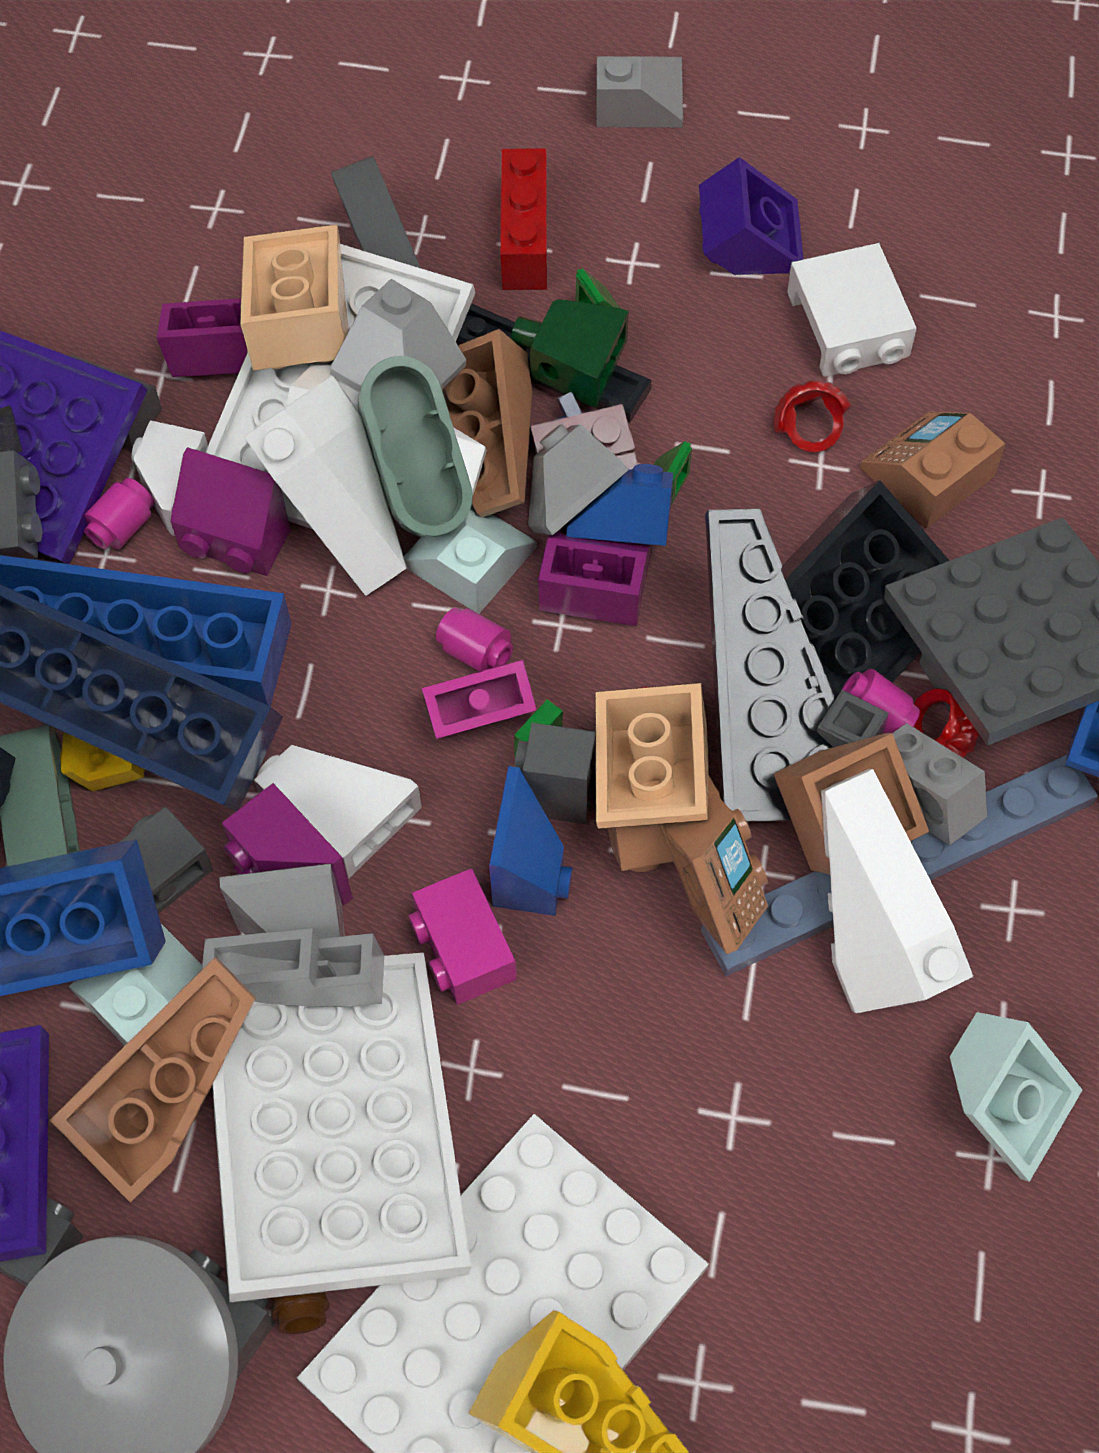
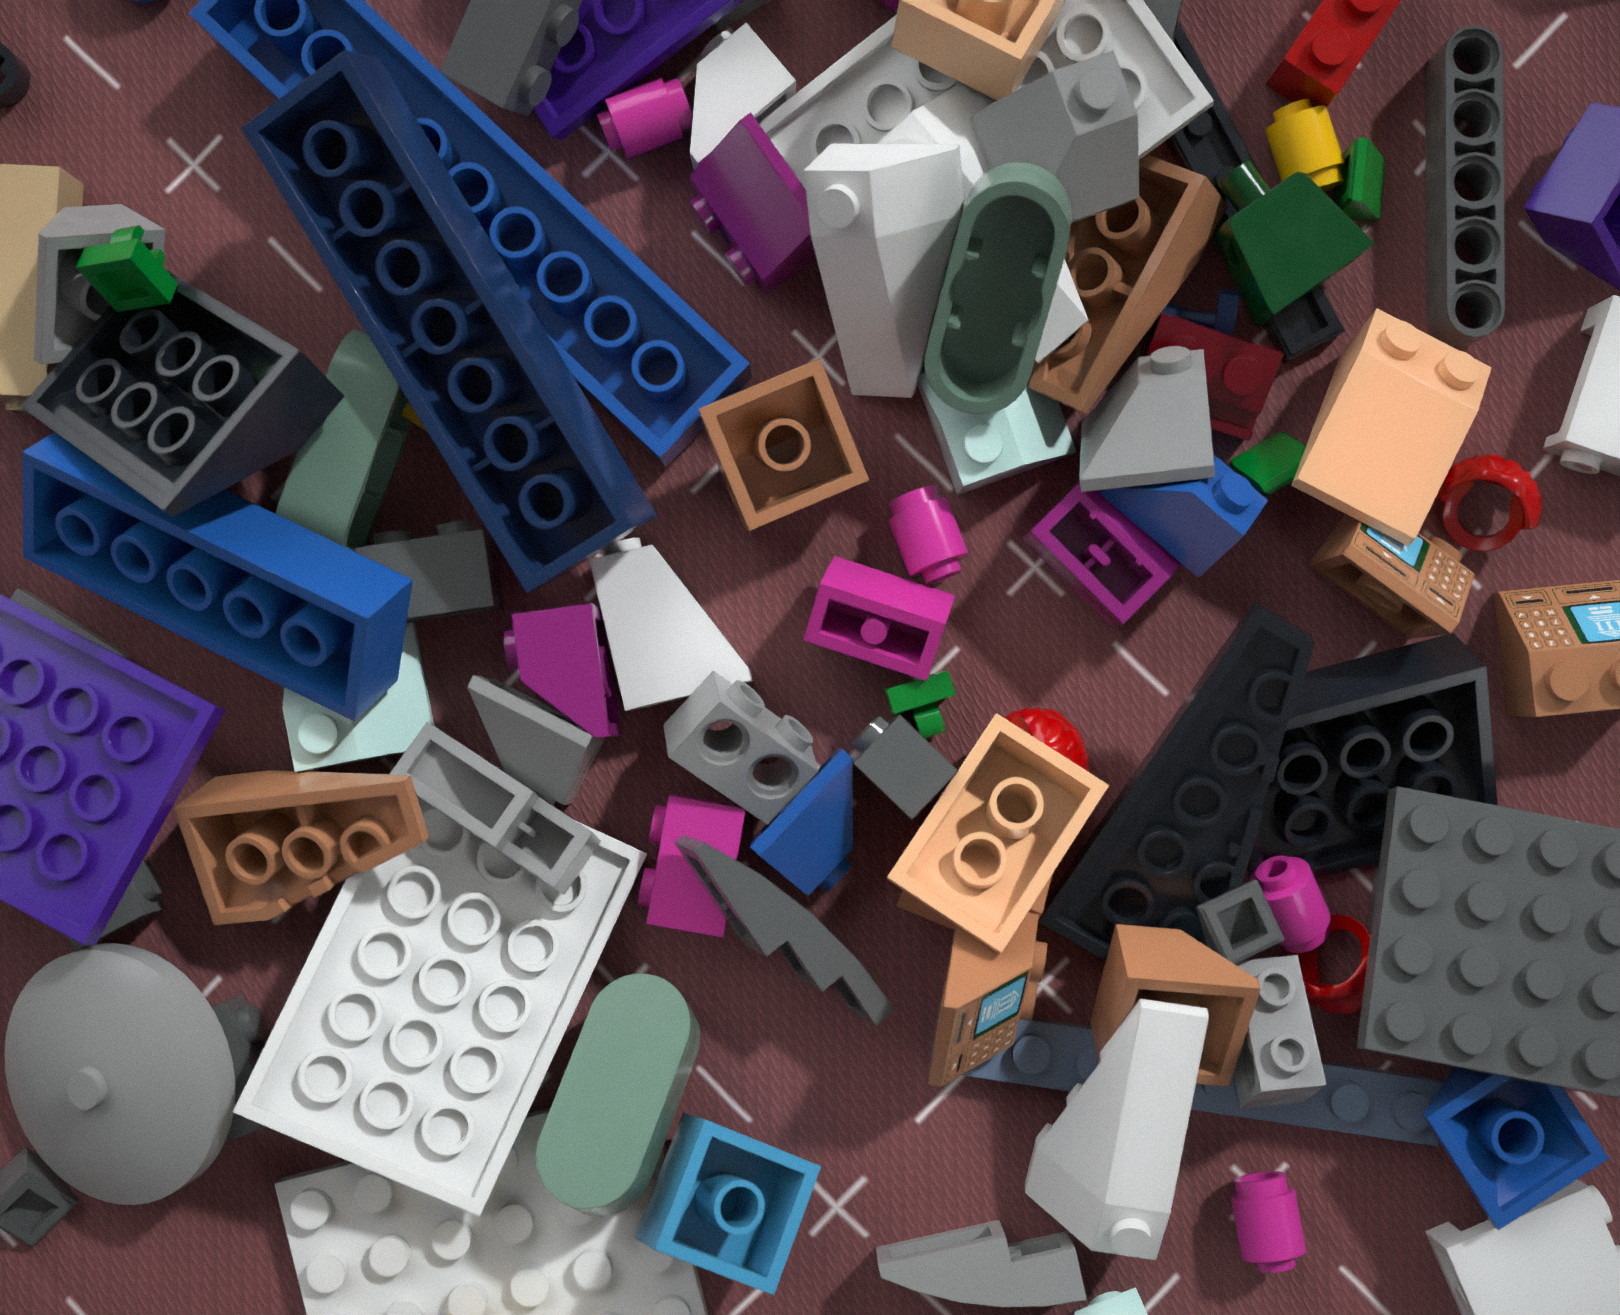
camera: 30 degrees right, 25 degrees up
none -> sand green plant [536,974,700,1216]
none -> dark azure brick [634,1112,821,1295]
none -> light grey brick [663,670,819,825]
none -> dark grey slope [674,835,896,1026]
none -> nougat slope [698,358,869,531]
none -> light grey slope [876,1220,1087,1307]
none -> dark pink brick [1230,1171,1307,1273]
none -> yellow brick [1264,99,1345,192]
none -> light nougat slope [1291,308,1492,546]
none -> nougat slope [1308,514,1475,639]
none -> dark grey beam [1425,25,1505,349]

